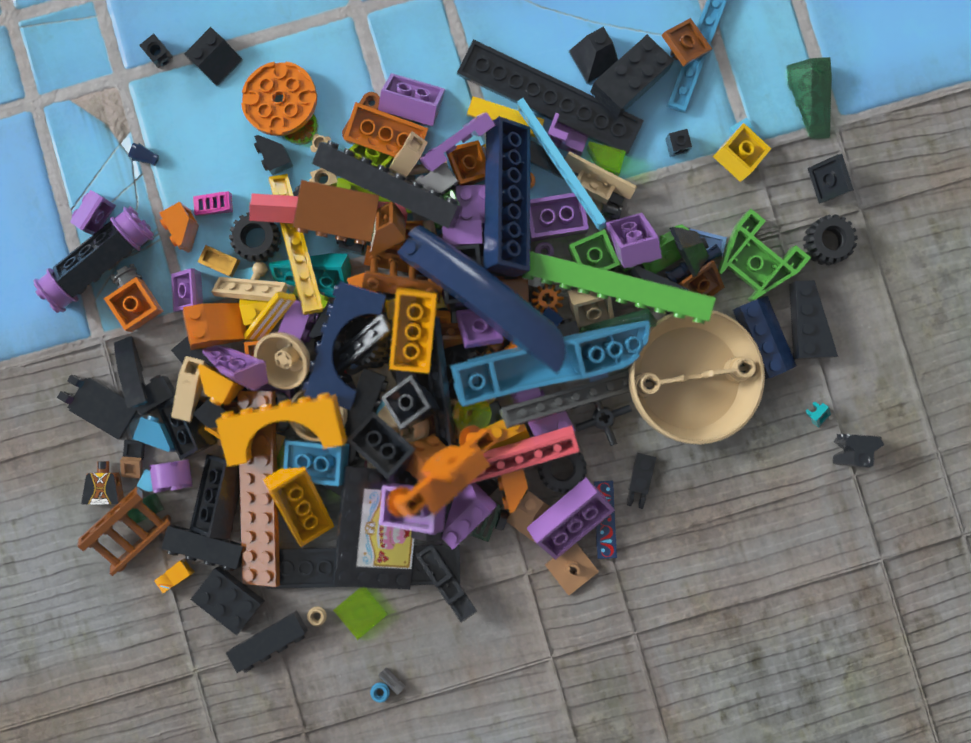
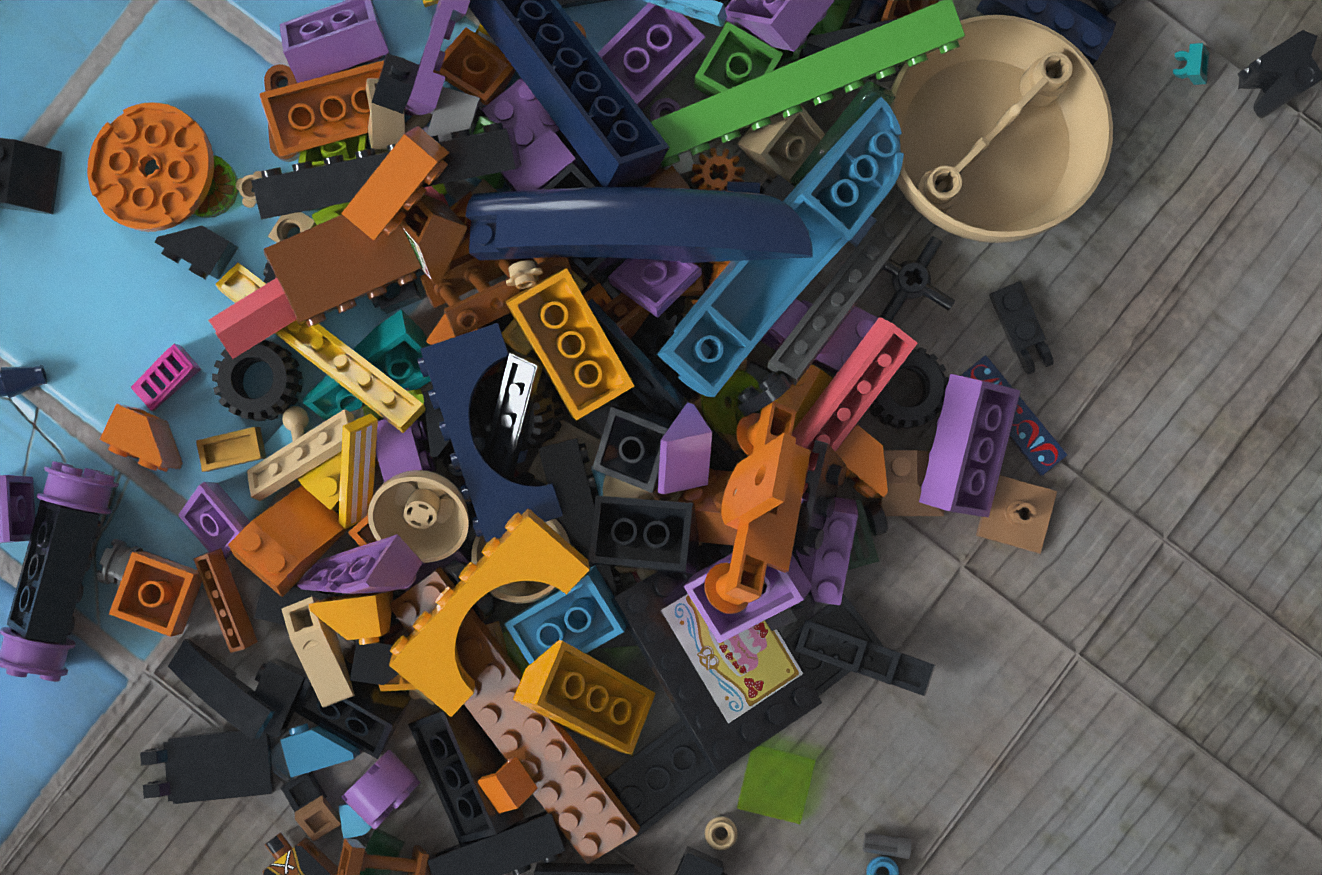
camera: 35 degrees left, 0 degrees up
none -> dark orange piece [193,548,258,653]
none -> orange brick [341,126,450,240]
none -> black slope [371,53,419,114]
none -> orange panel [478,757,538,813]
none -> tan plate [506,260,543,289]
none -> medium lavender slope [658,402,712,494]
none -> black plate [736,372,792,417]
none -> black wing [793,440,846,558]

